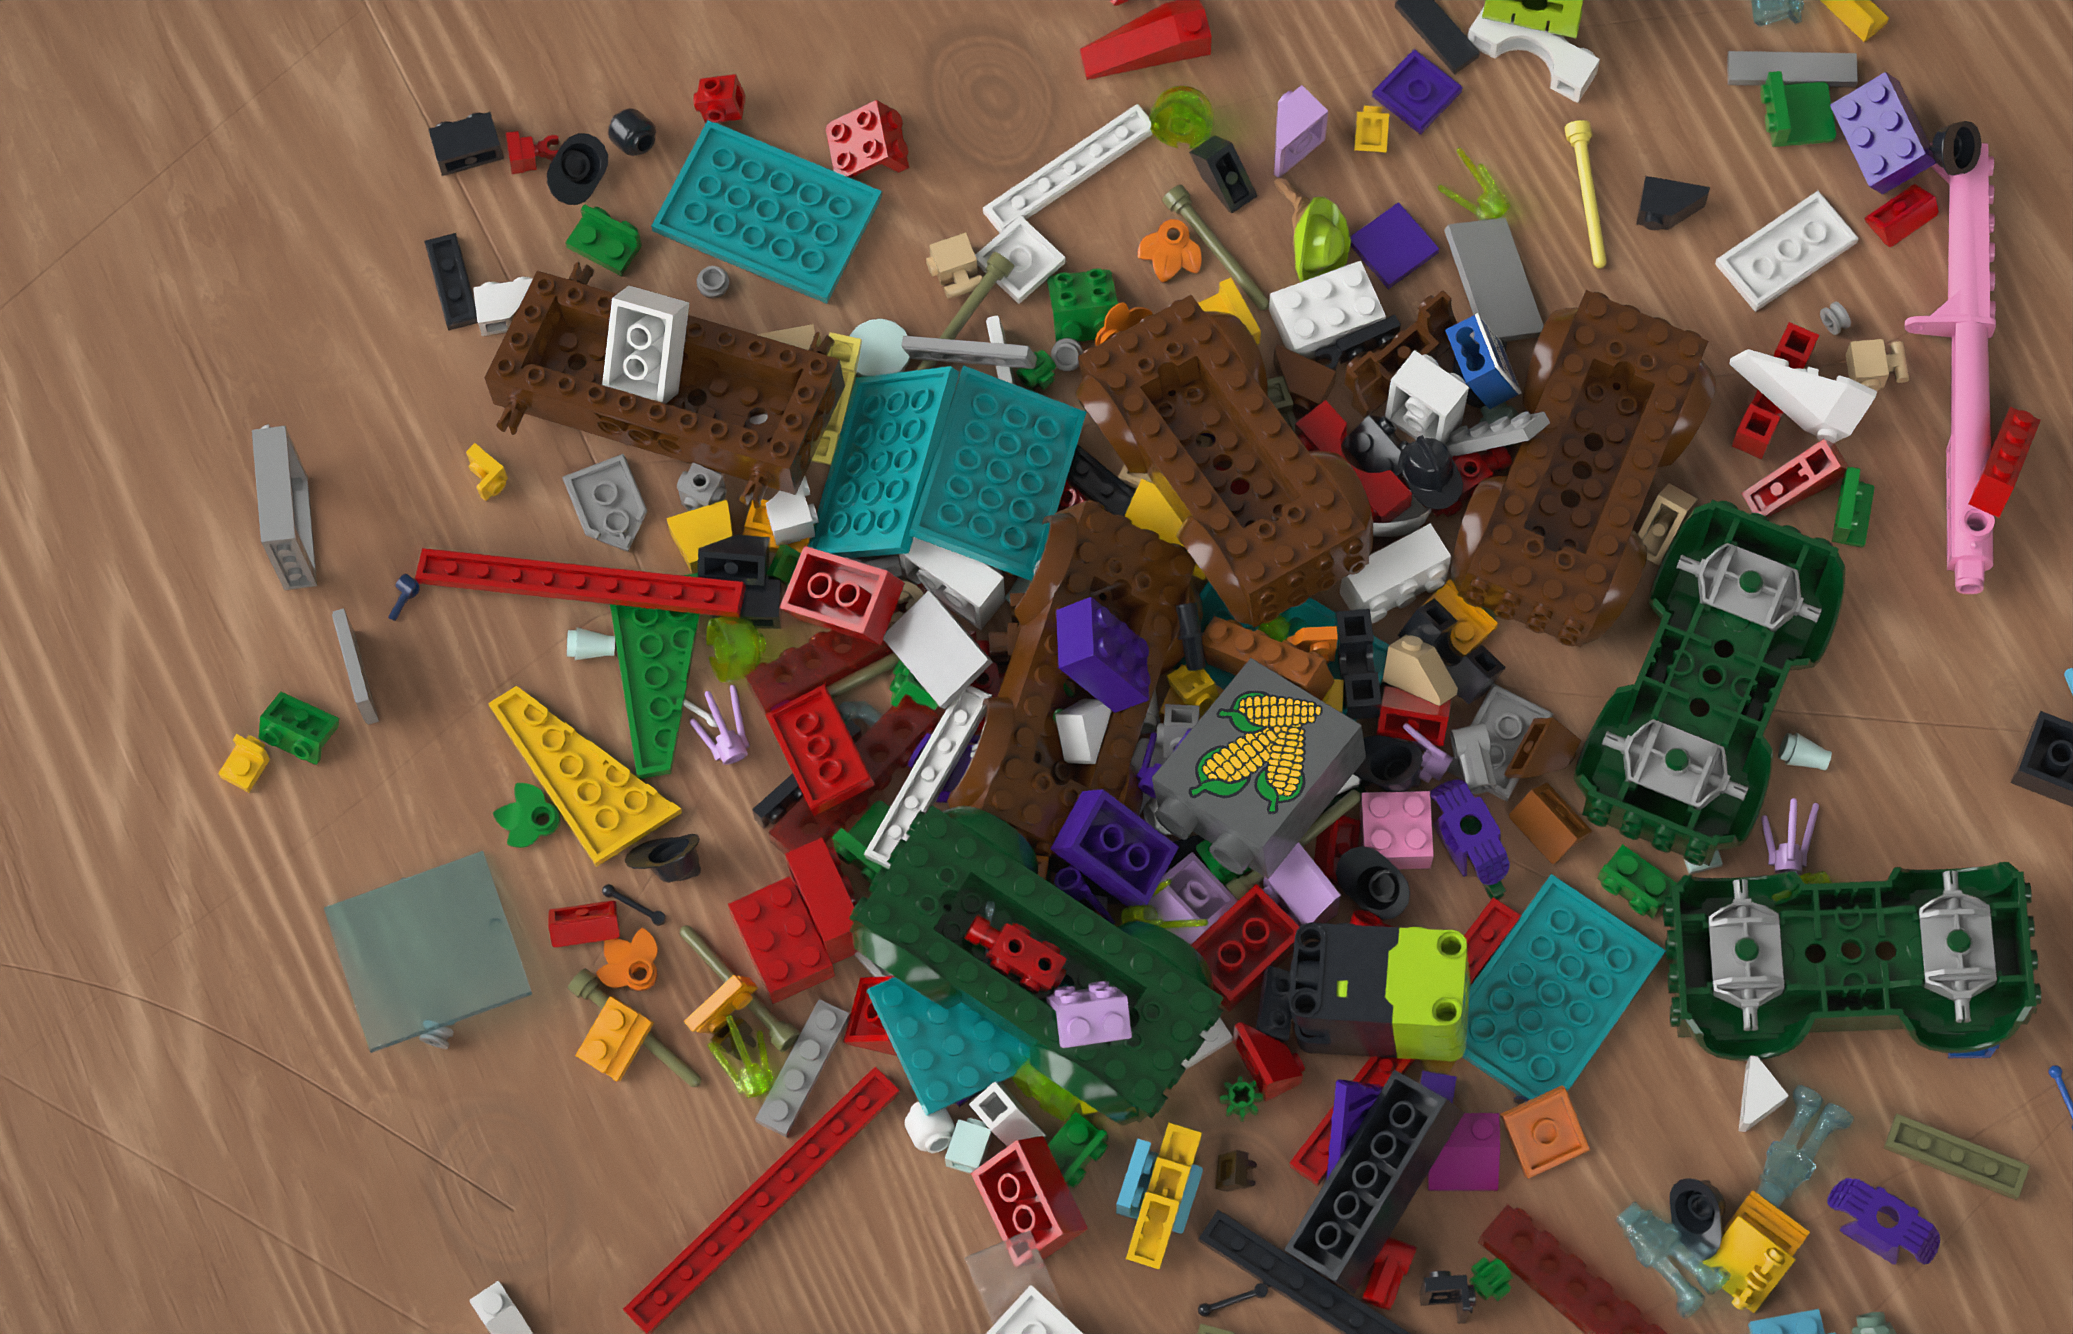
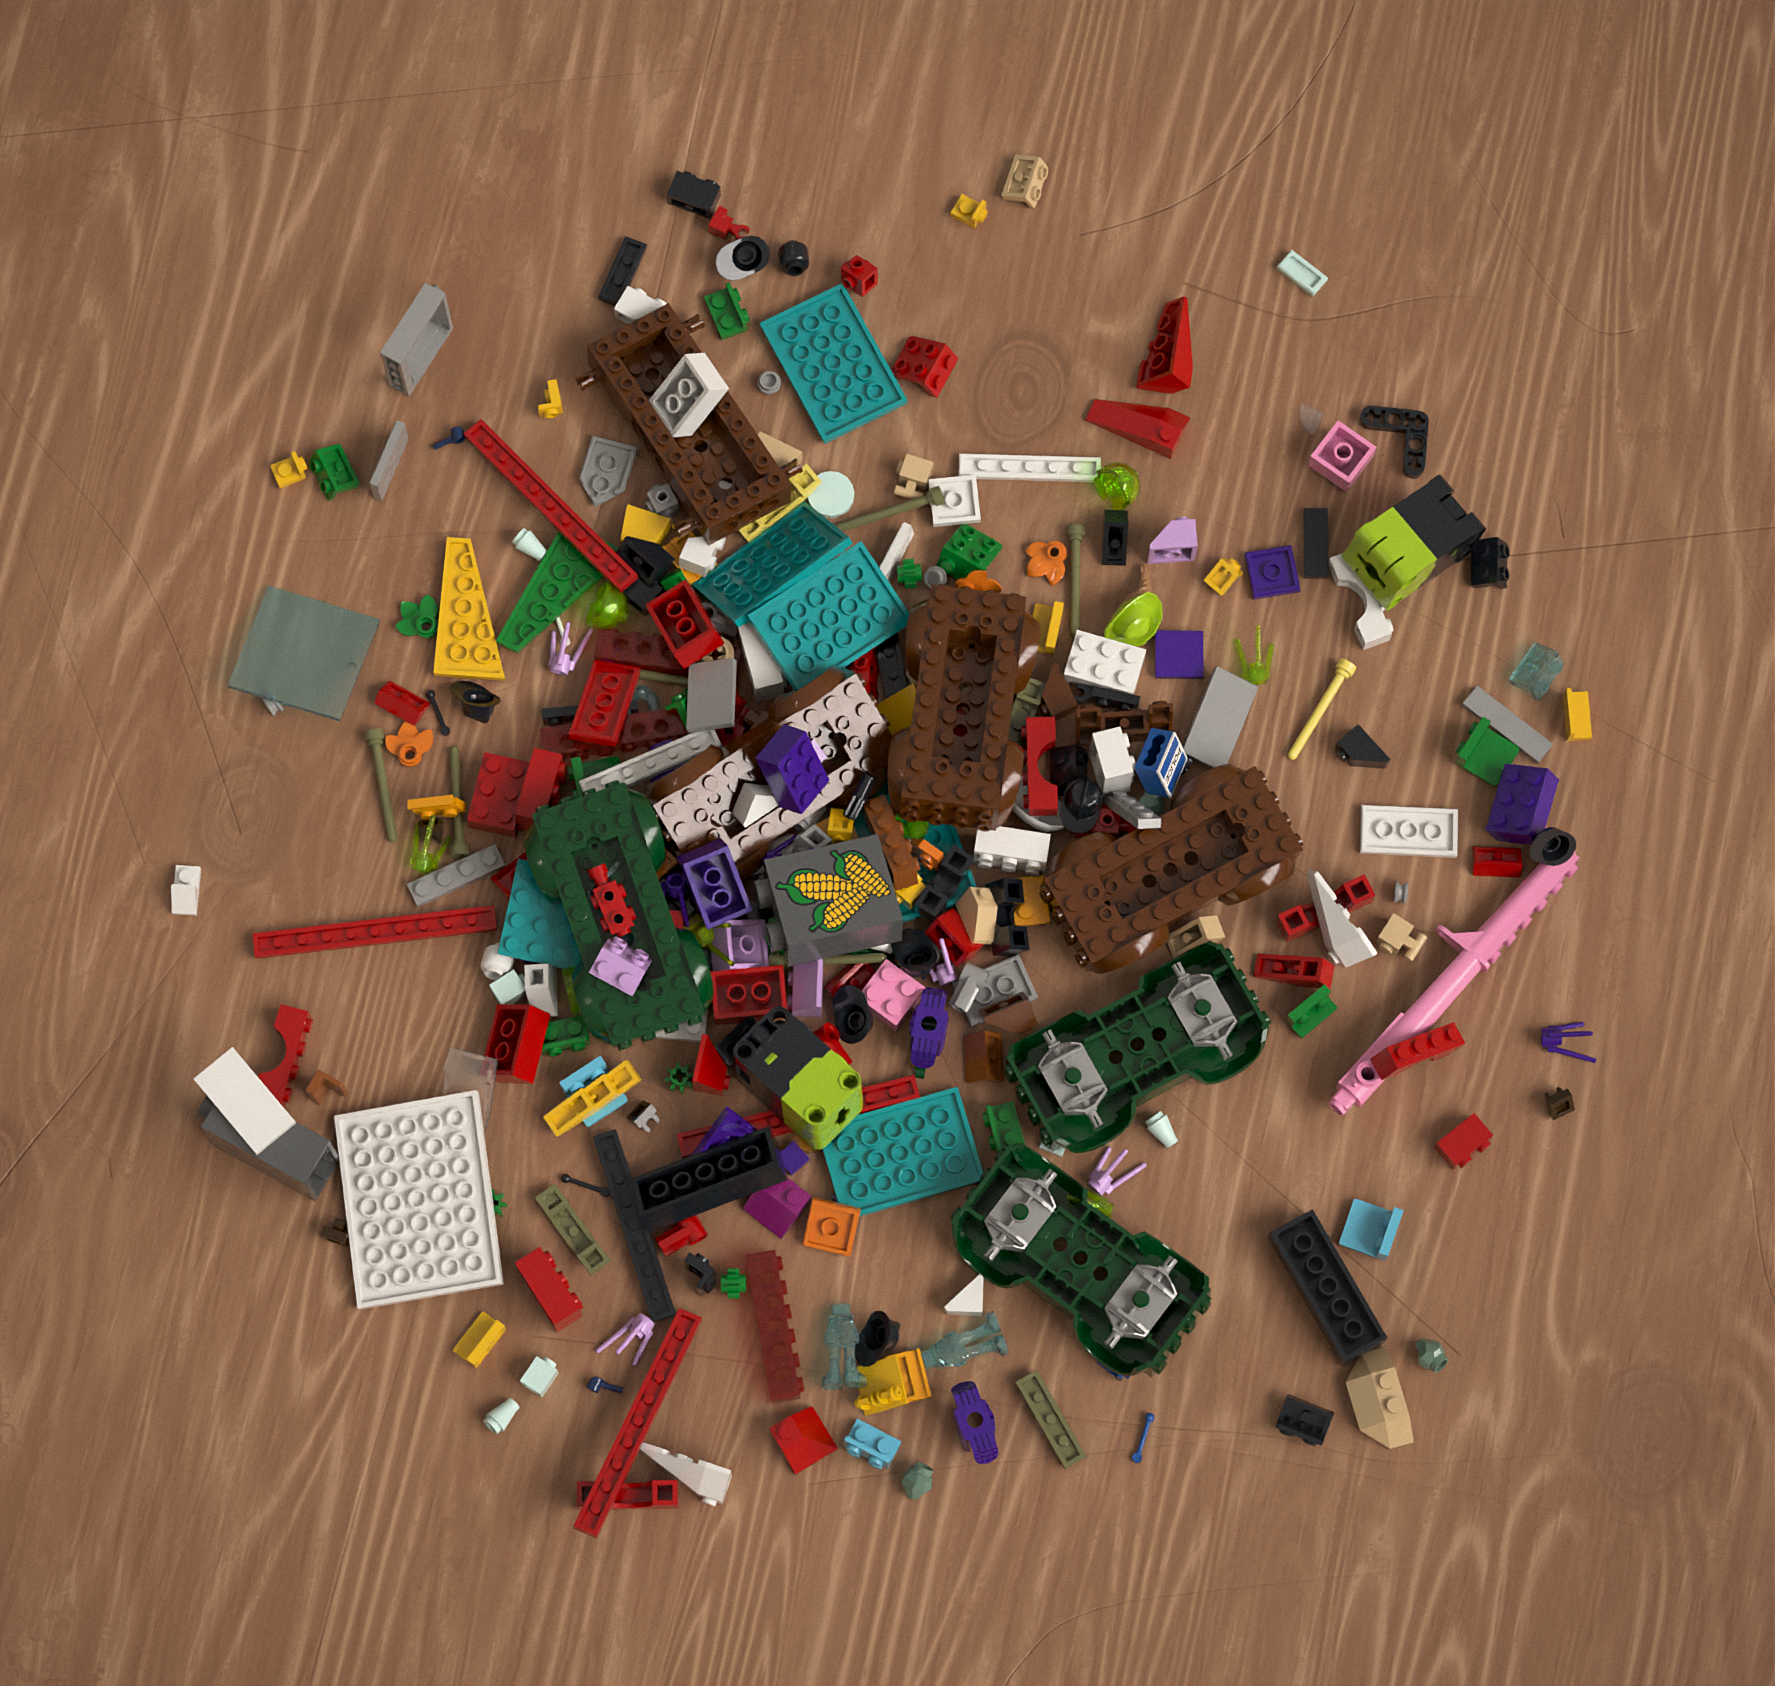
camera: 35 degrees right, 5 degrees up
light orange plate [575,996,655,1082] -> none
light grey tile [901,336,1037,369] -> none

